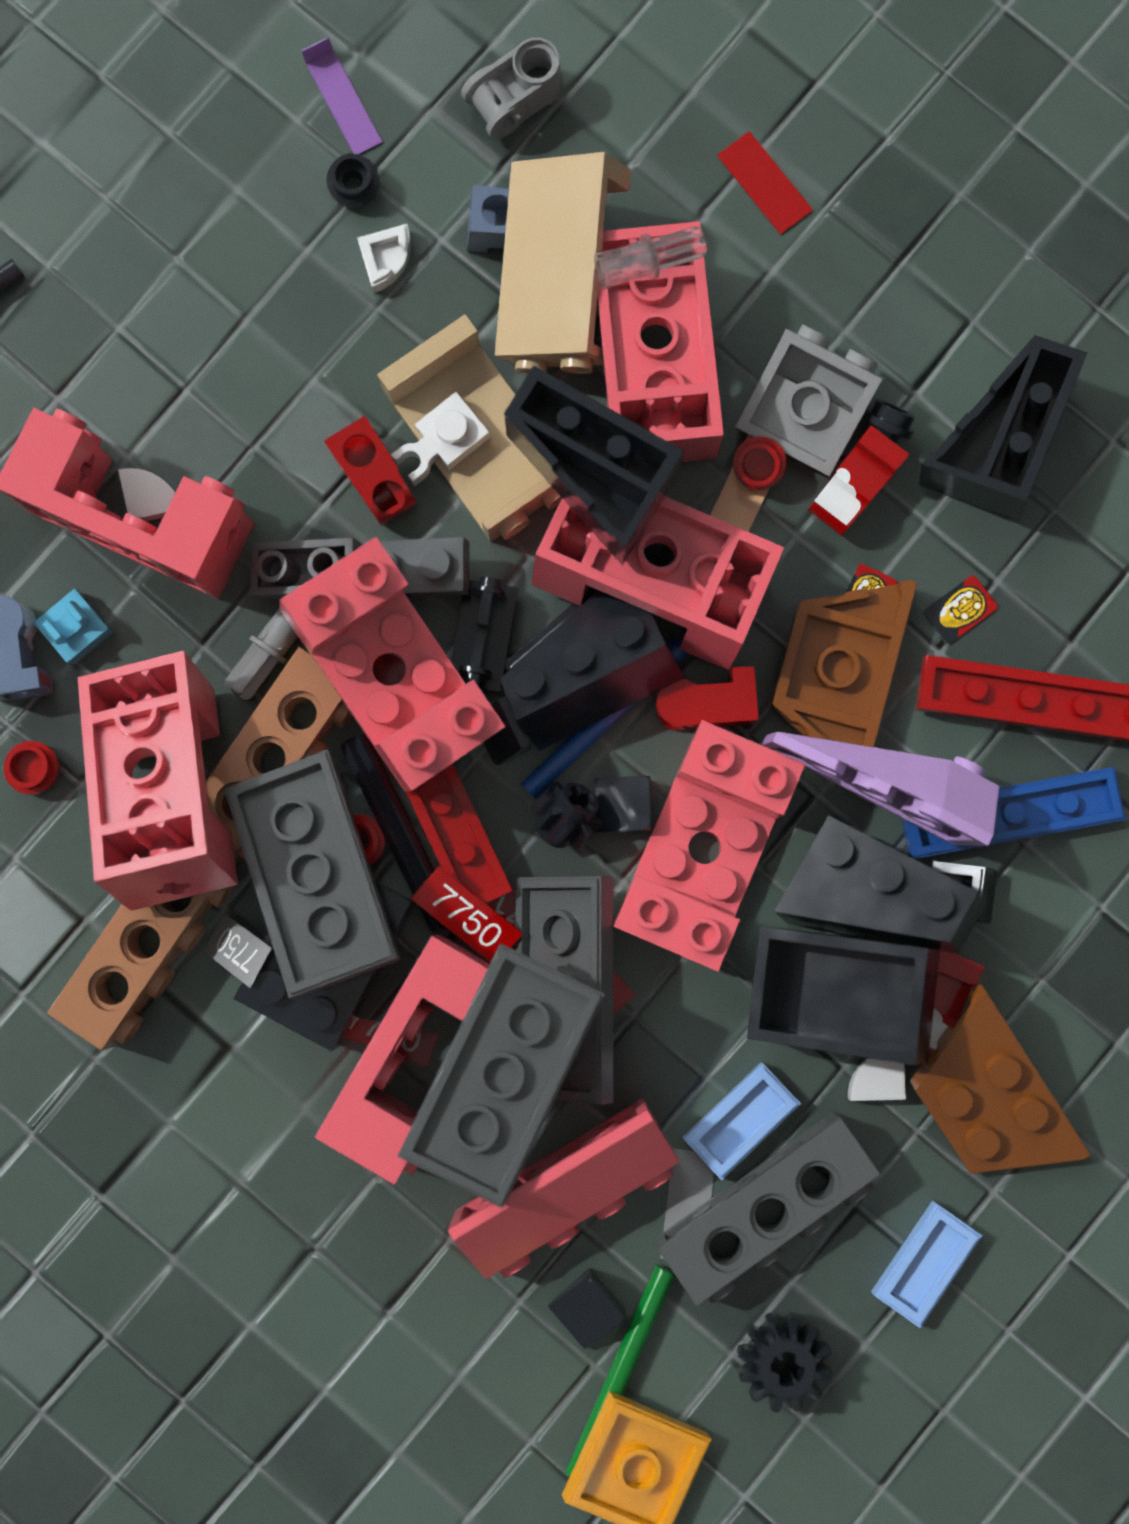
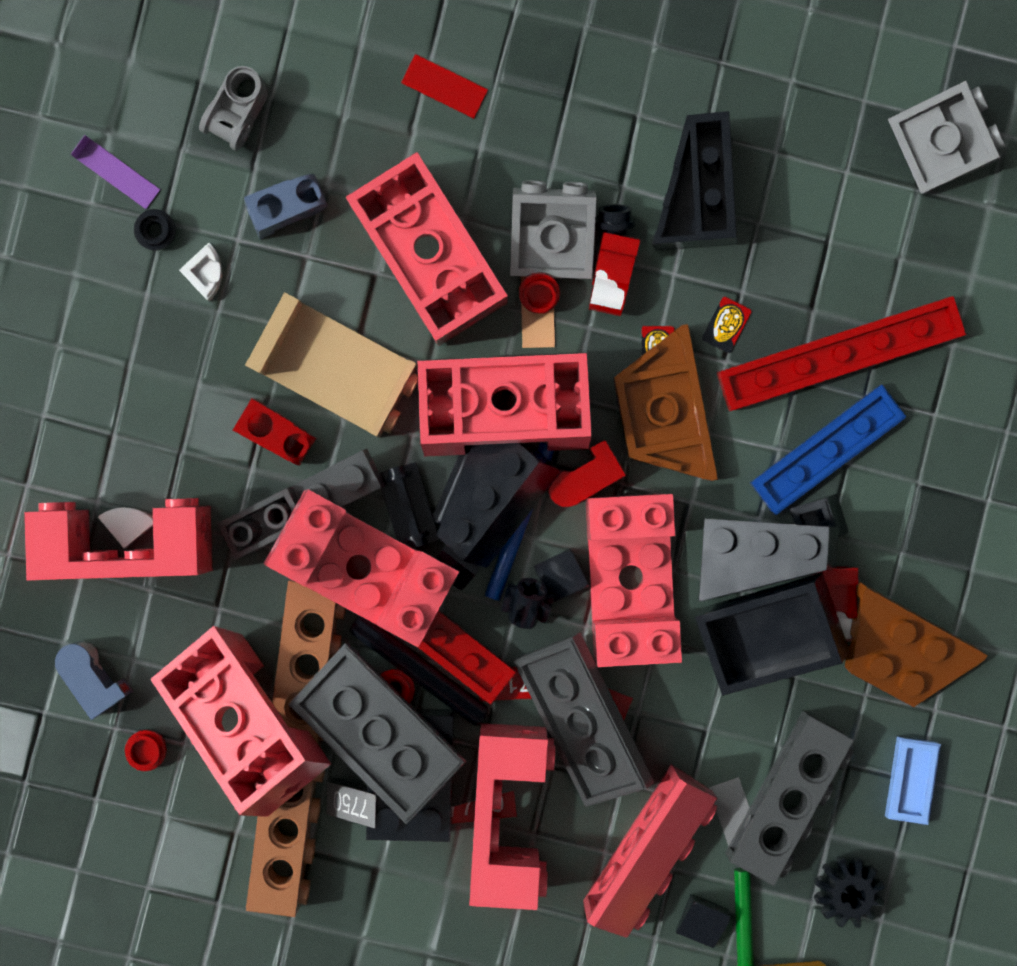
camera: 30 degrees left, 5 degrees up
medium azure tile [33,588,114,666] -> none
light grey axle [224,608,298,701] -> none
white plate [391,392,490,486] -> none
dark grey tile [398,943,605,1208] -> none
red sticker [411,866,523,963] -> none
tan panel [495,152,631,375] -> none
black wedge [504,365,684,566] -> none
clear axle [594,226,707,289] -> none
light blue tile [682,1062,801,1181] -> none
lavender wedge [761,732,999,846] -> none
white tile [848,1058,906,1101] -> none

